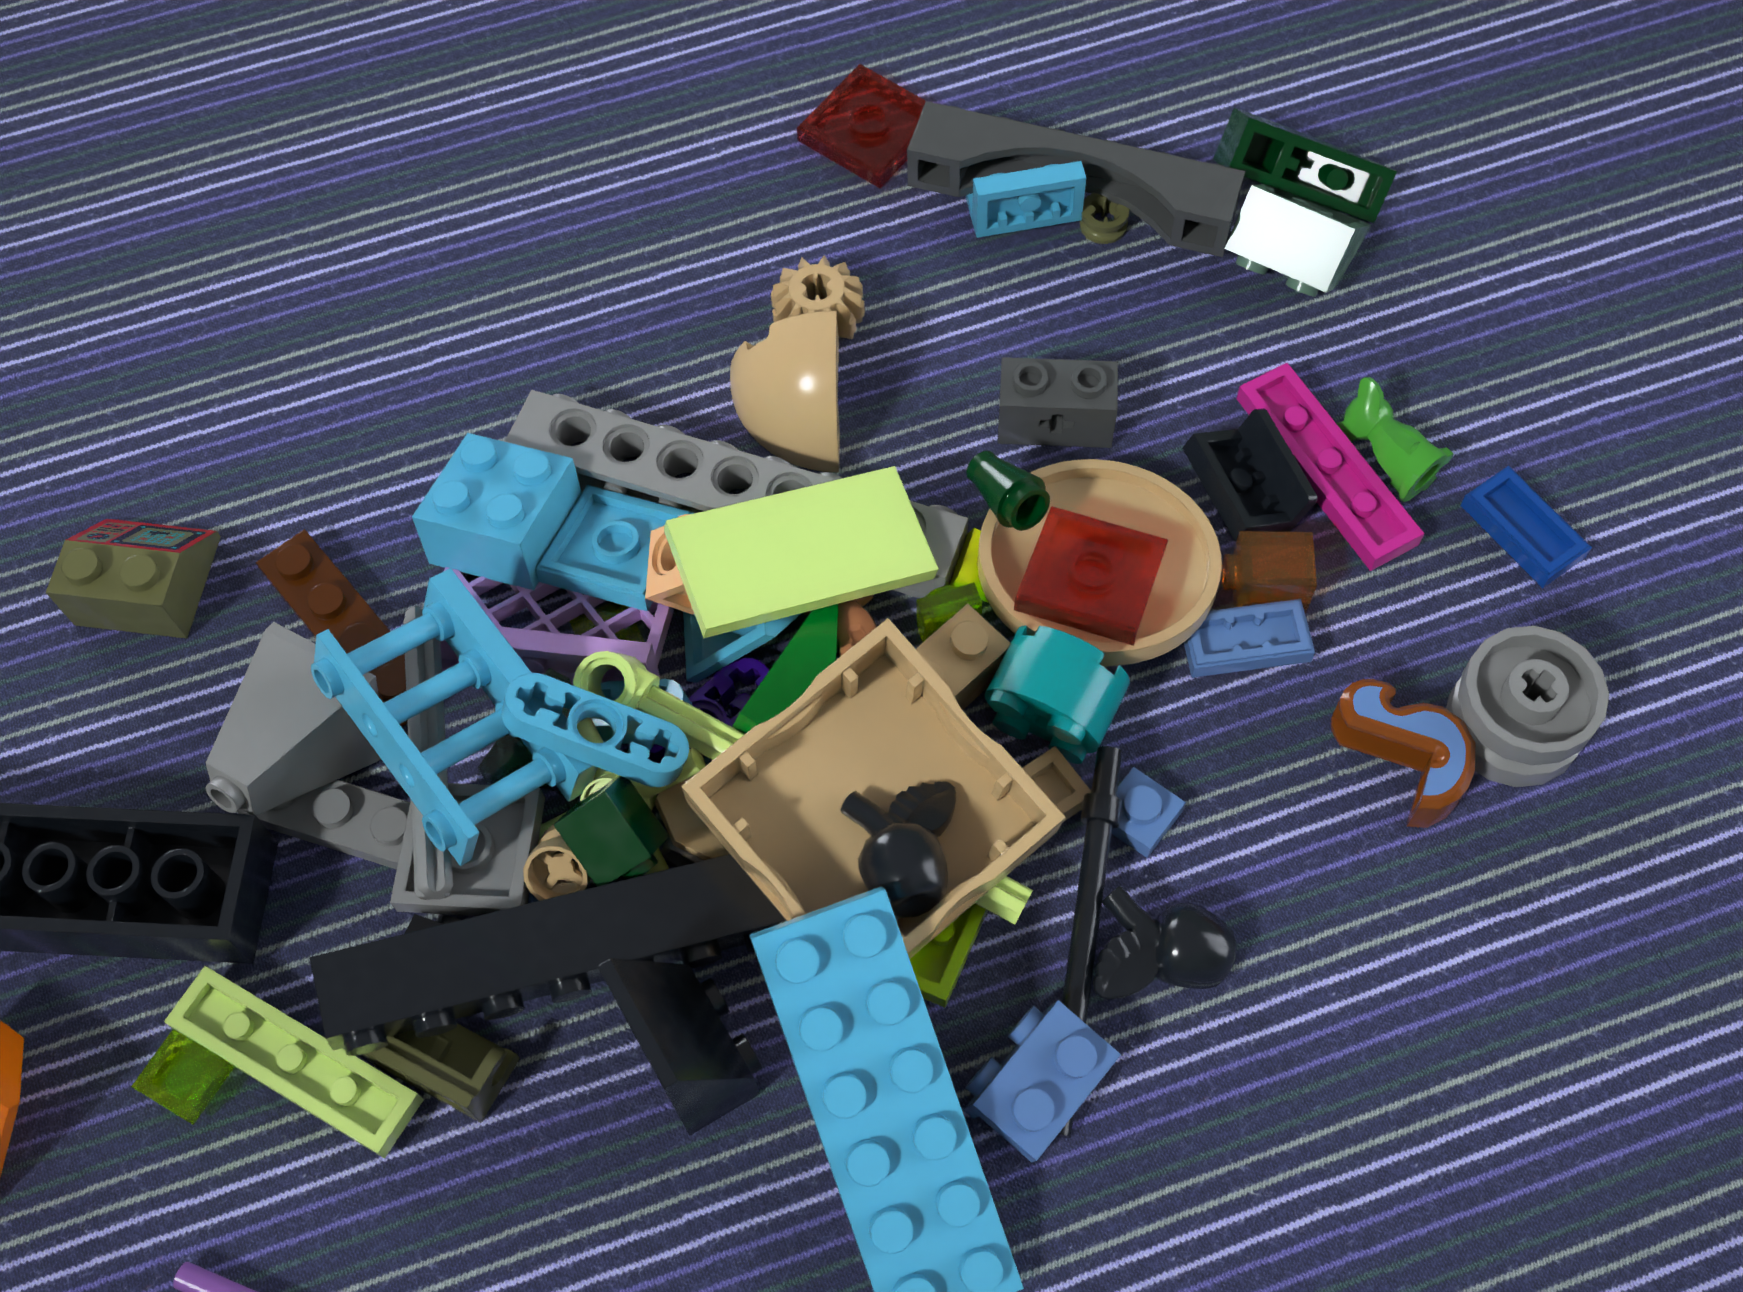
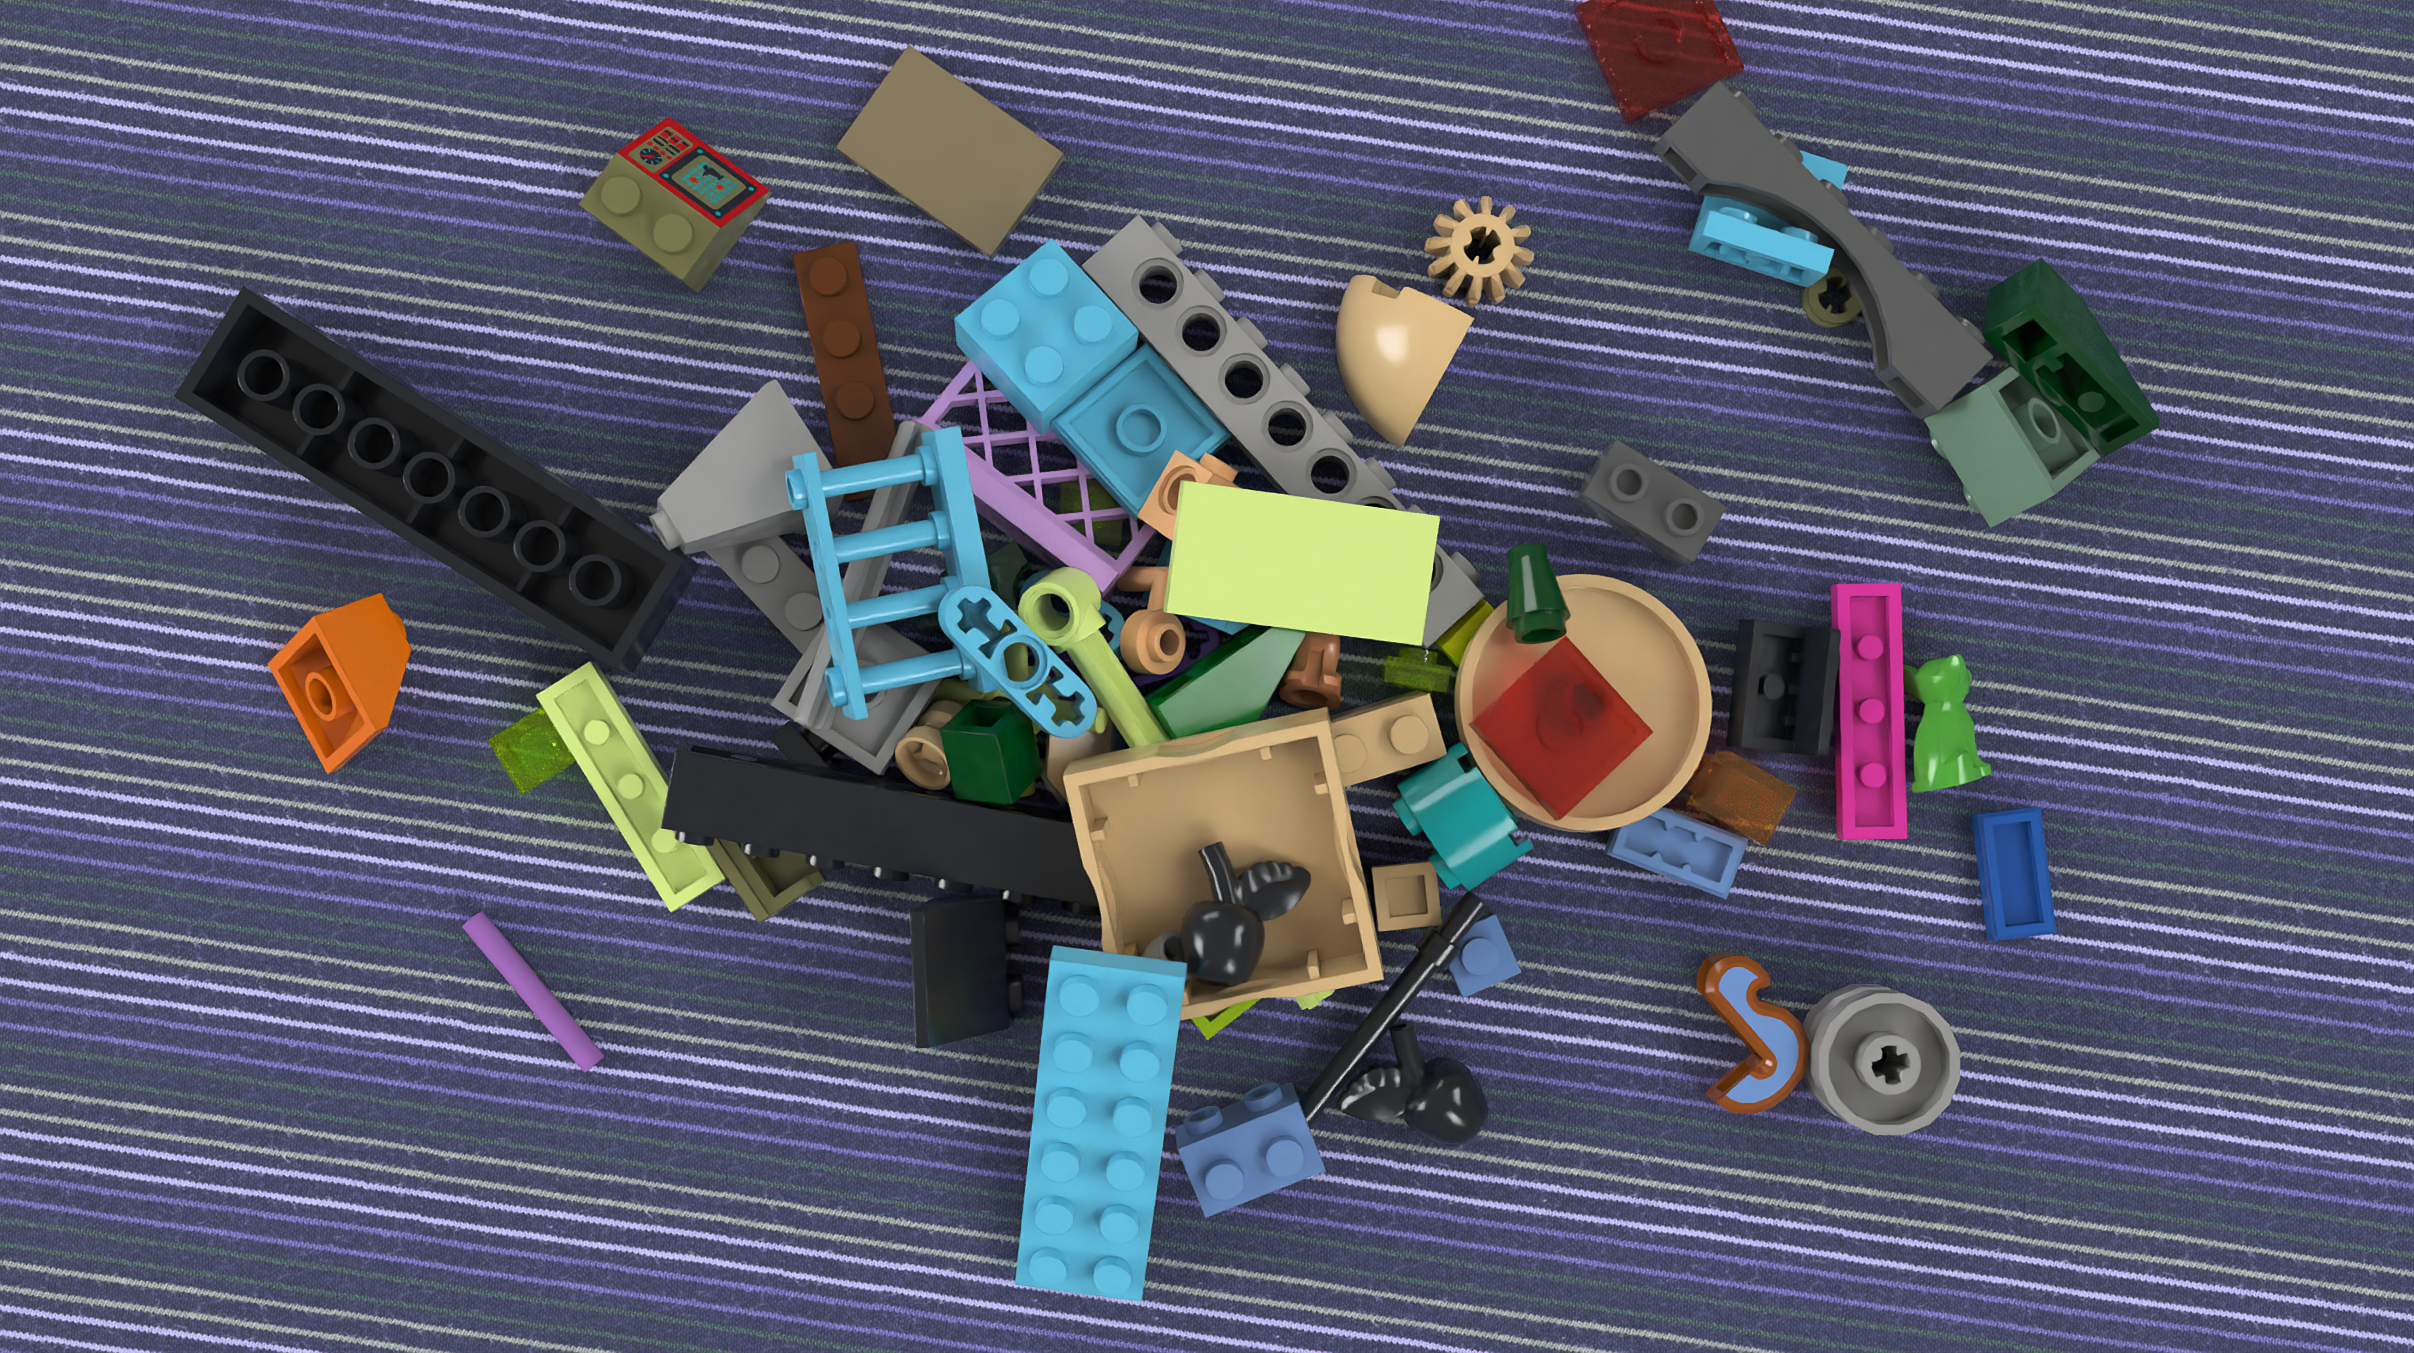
camera: 25 degrees right, 25 degrees up
none -> dark tan tile [836,45,1065,260]
none -> light nougat plate [1117,566,1186,675]

